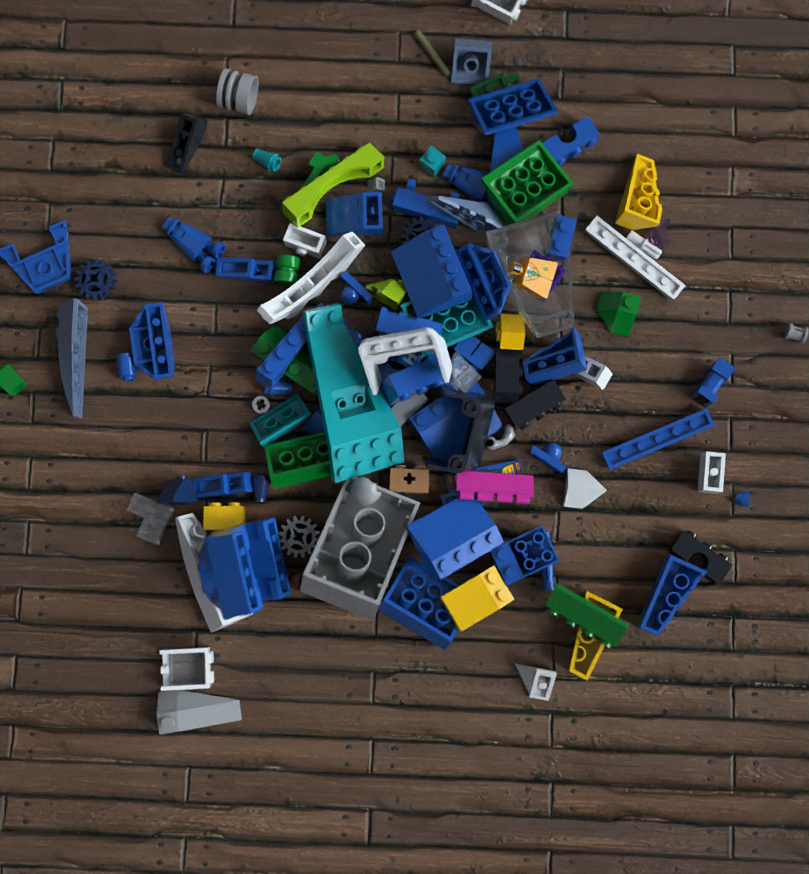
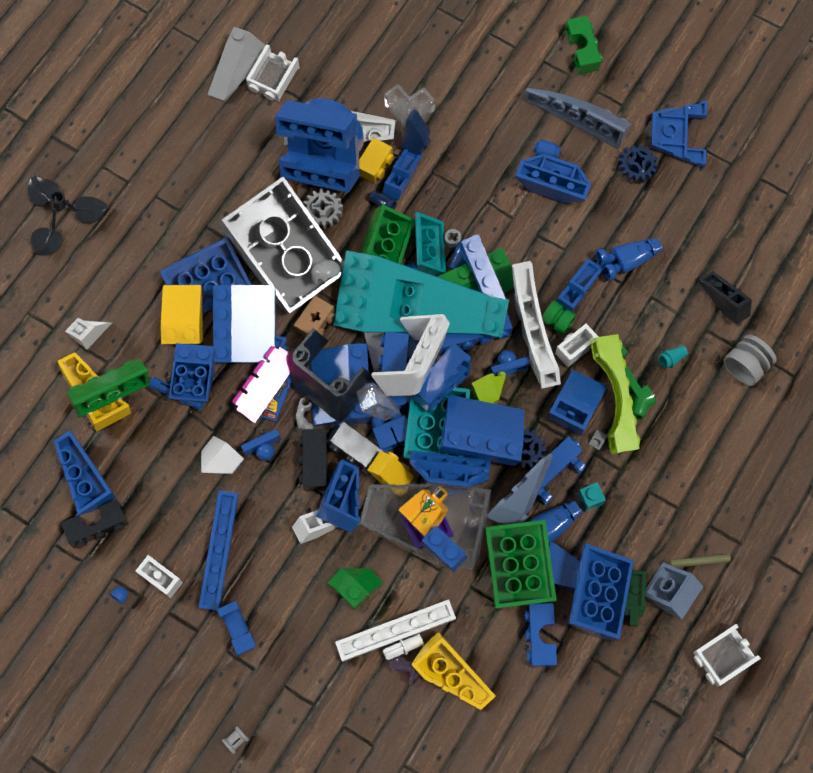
camera: 120 degrees right, 10 degrees down
none -> black plant [28,175,108,256]

